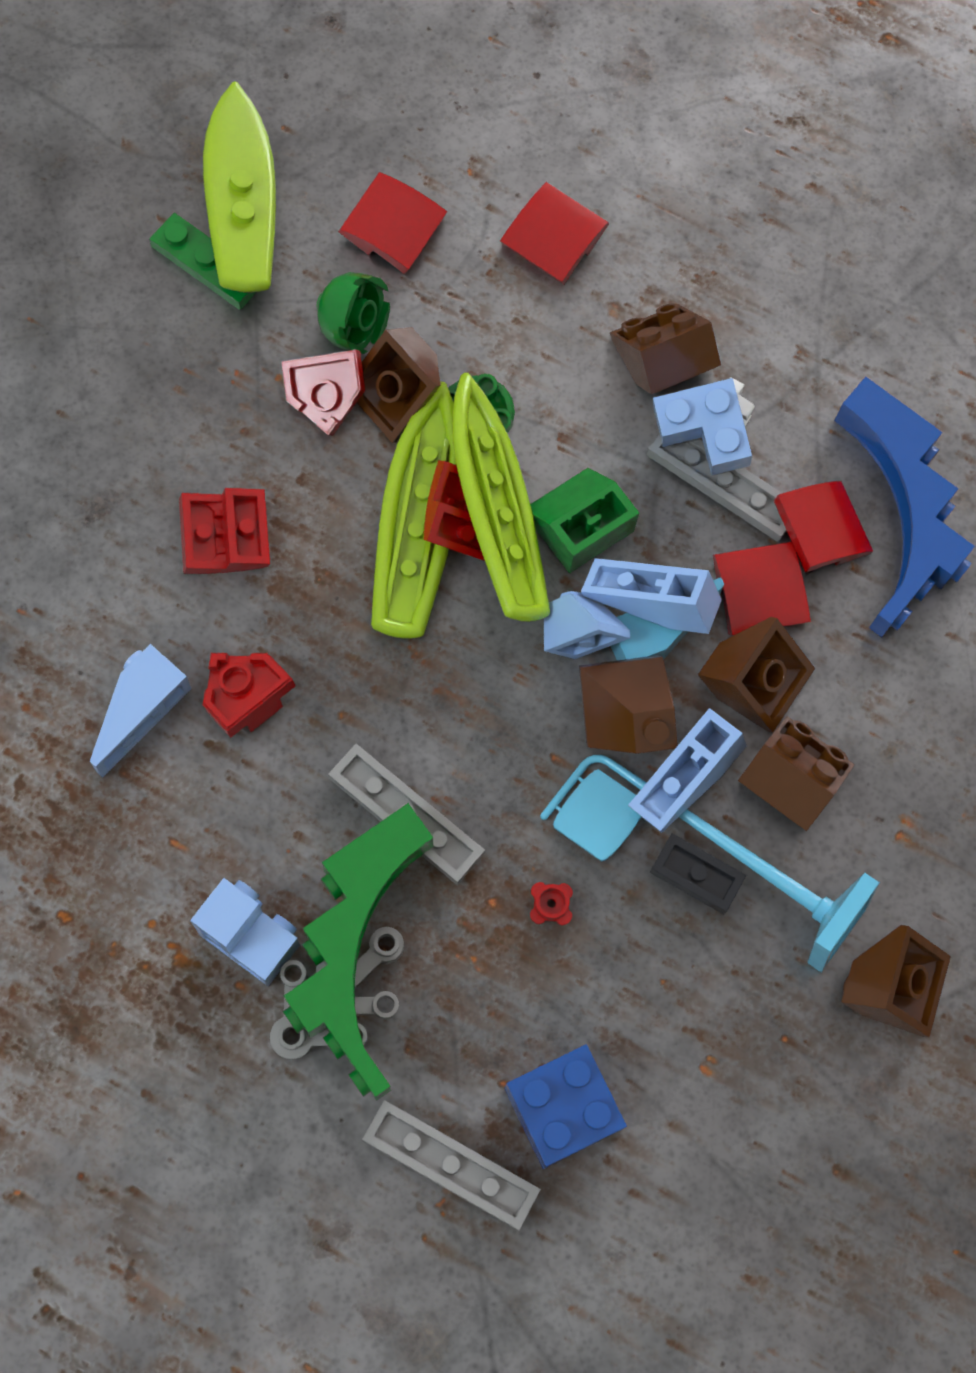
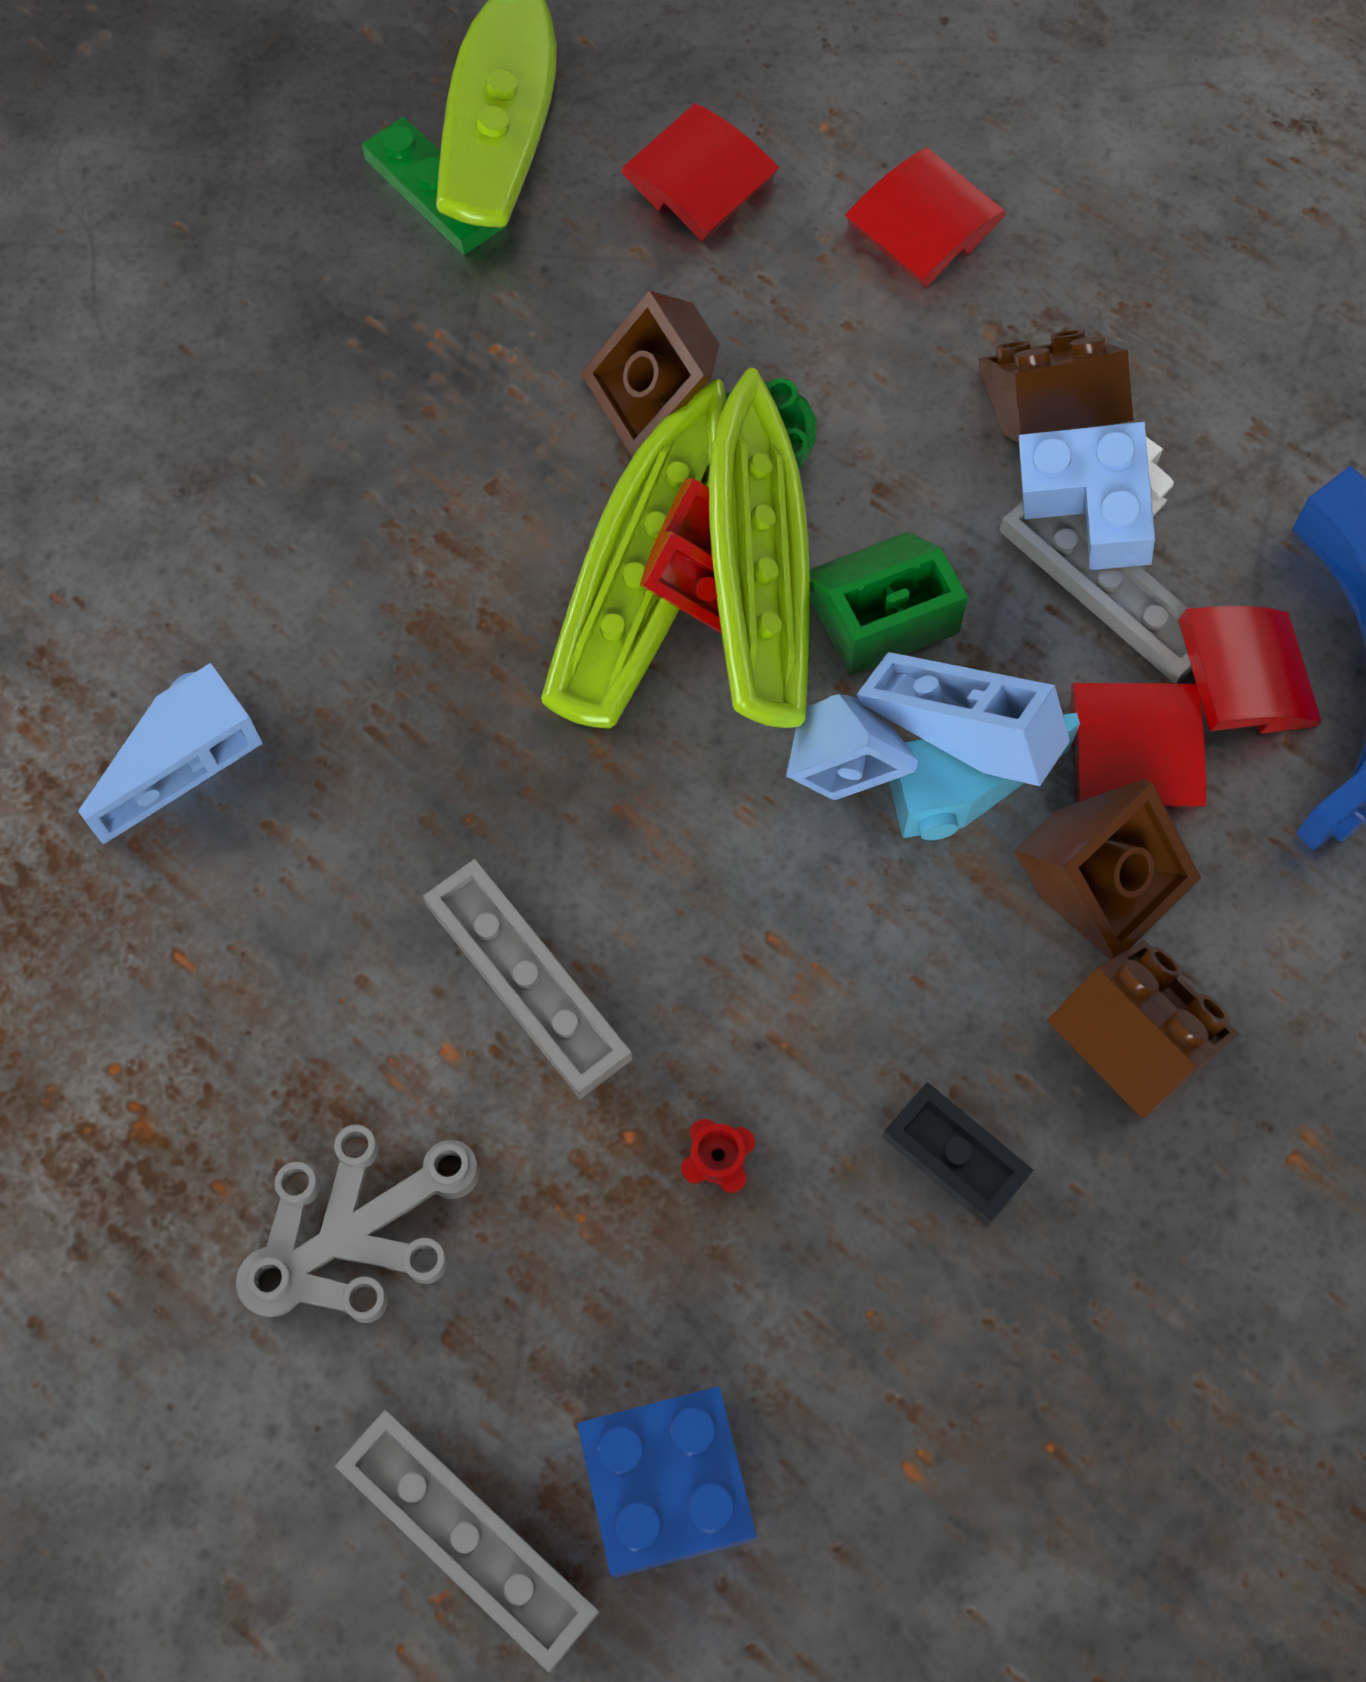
camera: 20 degrees right, 5 degrees down
red slope [179,488,270,574] -> none
light blue brick [190,878,300,987] -> none
red plate [202,653,296,738] -> none
plate [281,350,365,436] -> none
green arch [282,803,433,1101] -> none
green cylinder [316,272,390,354] -> none
medium azure piece [540,755,880,973] -> none
reddish brown slope [579,655,678,754] -> none
light blue slope [628,708,747,833] -> none
reddish brown slope [841,925,951,1038] -> none

